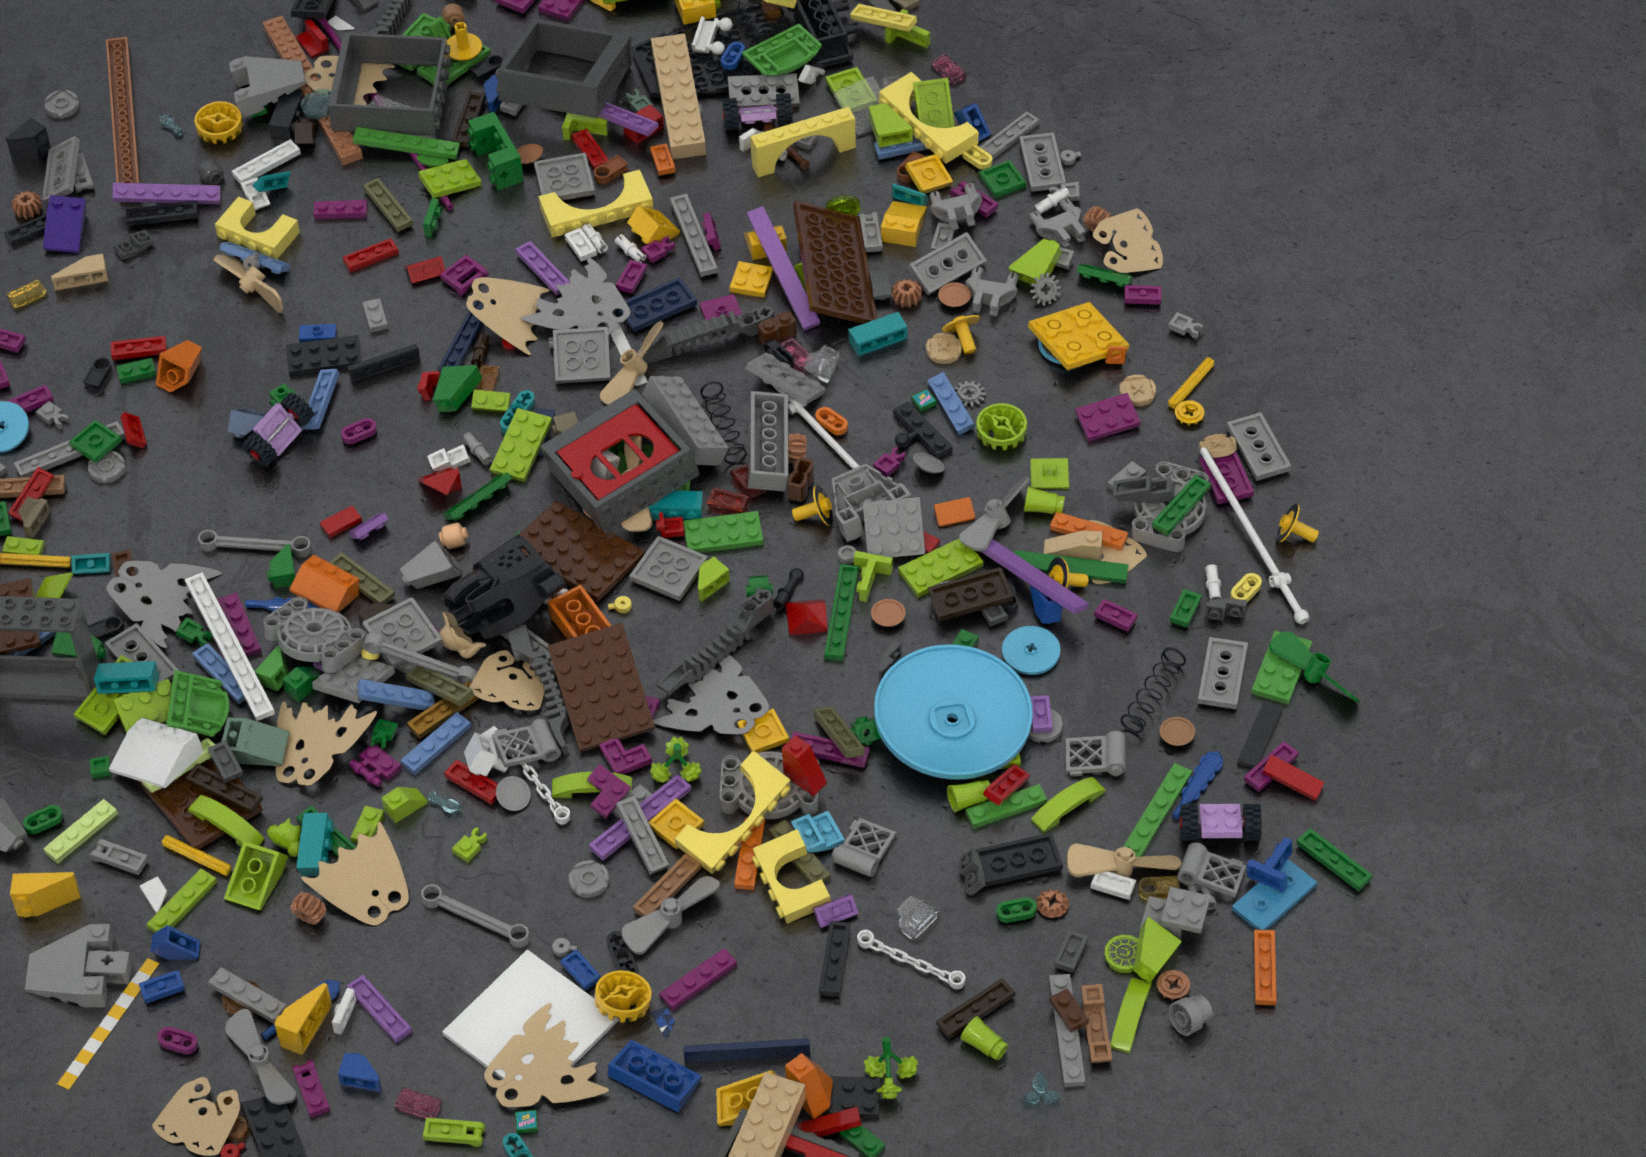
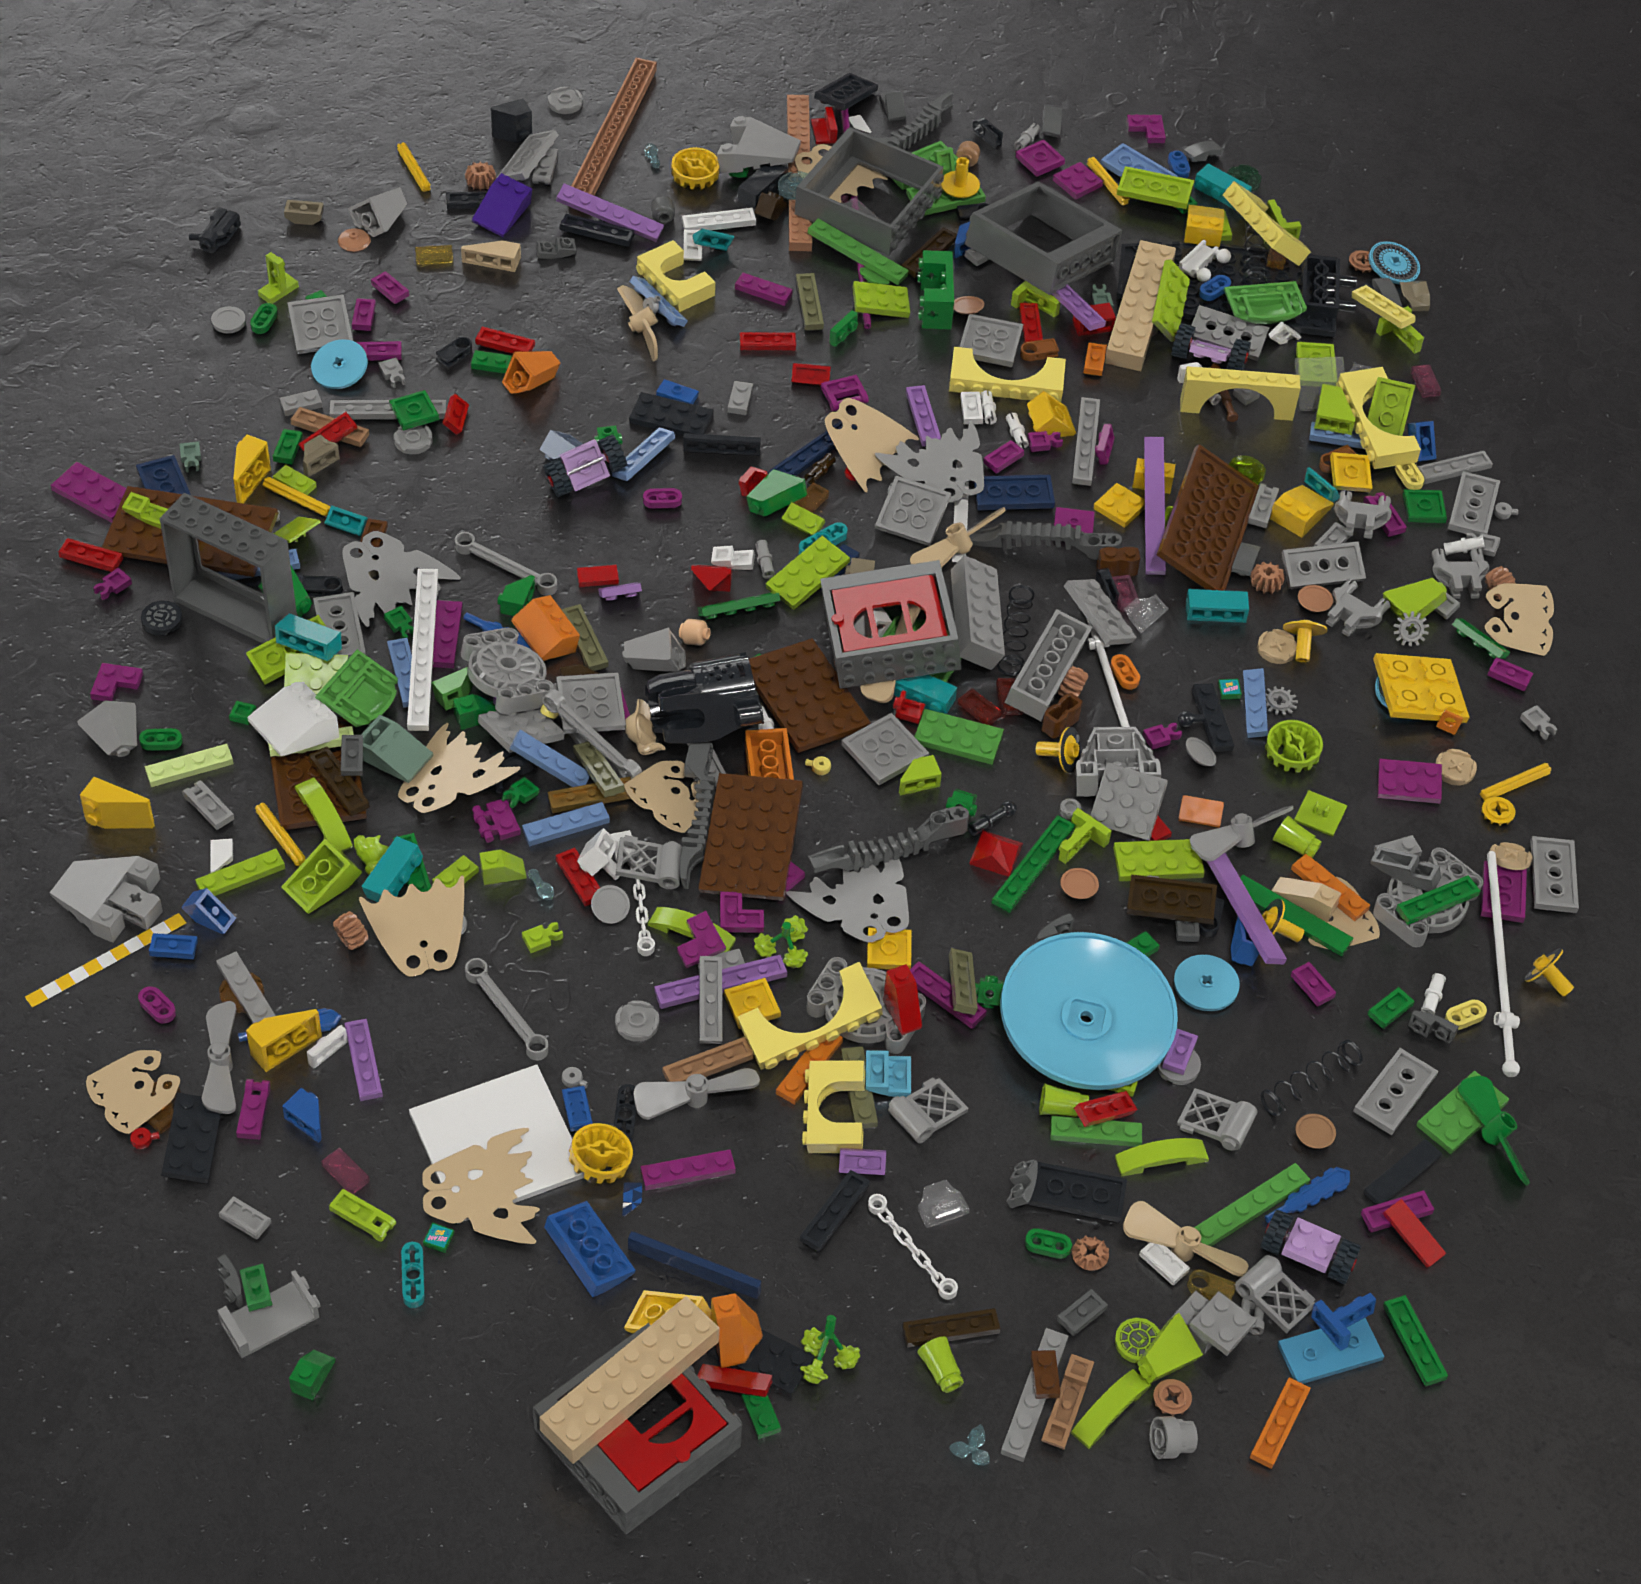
camera: 20 degrees right, 0 degrees up
none -> lime plate [1152,259,1190,342]

